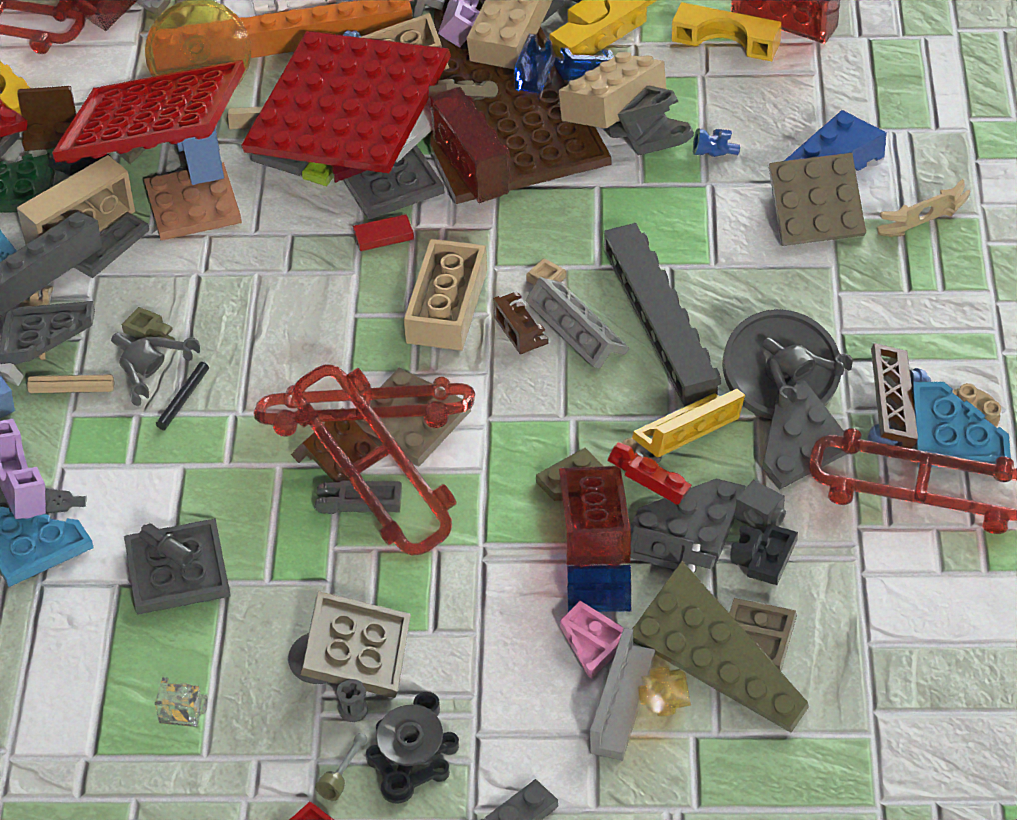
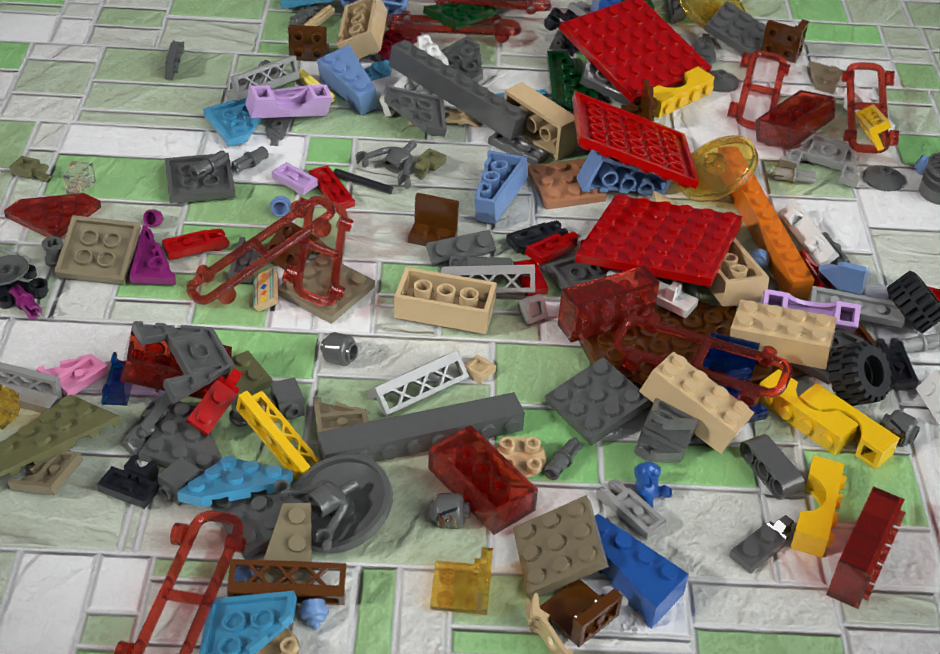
camera: 85 degrees right, 5 degrees down
tan axle [27,374,115,393] -> none
dark tan hinge [428,79,499,100] -> none
reddish brown hinge [493,292,549,354] -> none
none -> clear red plate [4,193,101,238]
none -> olive plate [9,156,51,182]
none -> magenta axle [9,285,42,319]
none -> magenta wing [130,225,176,285]
none -> dark grey wing [131,321,234,404]
none -> magenta hinge [143,209,163,227]
none -> red hinge [162,228,230,260]
none -> dark azure plate [177,456,293,507]
none -> dark grey axle [231,146,269,173]
none -> tan tile [254,267,278,312]
none -> dark tan wing [256,503,312,584]
none -> medium blue plate [270,196,292,217]
none -> dark grey brick [270,377,305,420]
none -> lavender plate [272,162,318,195]
none -> red tile [309,165,355,212]
none -> dark tan wing [313,397,368,437]
none -> dark grey head [320,332,358,366]
none -> reddish brown bracket [408,193,459,246]
none -> dark grey plate [426,230,496,267]
none -> clear red brick [428,425,538,535]
none -> dark grey head [430,493,471,528]
none -> clear yellow bracket [430,547,493,615]
none -> light grey fence [443,265,535,294]
none -> dark grey hinge [449,256,513,266]
none -> medium blue wedge [474,150,528,224]
none -> tan dish [494,436,546,479]
none -> black hinge [506,220,569,254]
none -> light grey tile [518,294,548,324]
none -> red hinge [525,231,580,265]
none -> reddish brown bracket [540,579,623,647]
none -> dark grey axle [544,437,582,480]
none -> dark grey plate [545,357,651,446]
none -> light grey hinge [596,479,667,540]
none -> clear red bar [612,312,793,407]
none -> dark grey hinge [729,515,794,573]
none -> dark grey beam [740,434,805,500]

